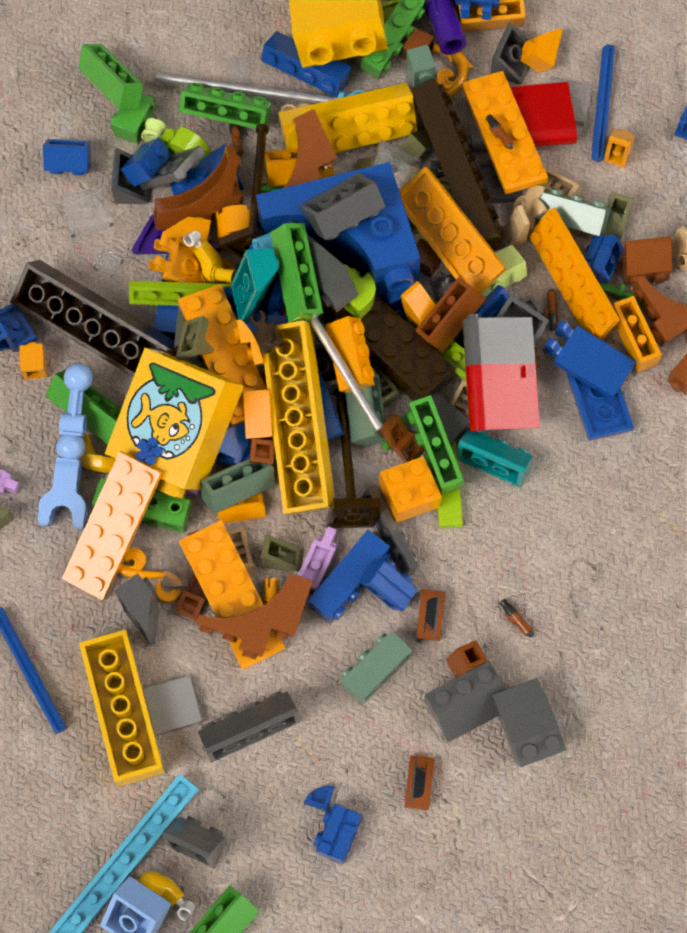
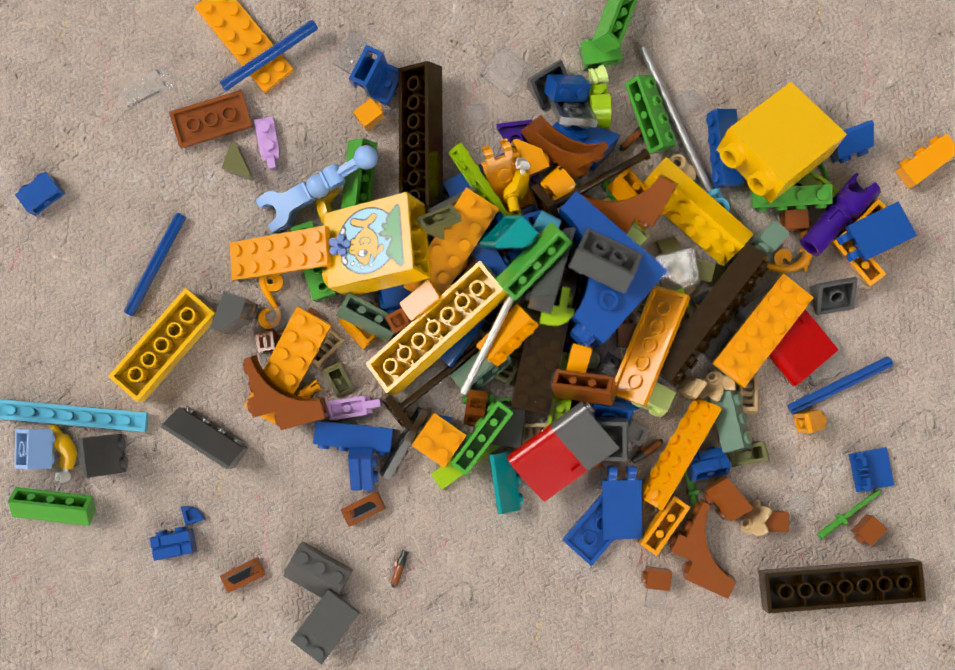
camera: 55 degrees right, 15 degrees up
blue piece [43,139,91,175] -> none
light grey tile [143,675,203,736] -> none
light orange slope [233,320,264,366] -> none
dark brown plate [250,310,285,355] -> none
sand green brick [341,631,413,706] -> none
dark orange brick [445,640,488,678] -> none
dark orange piece [485,114,514,149] -> none
light orange slope [520,28,563,73] -> none

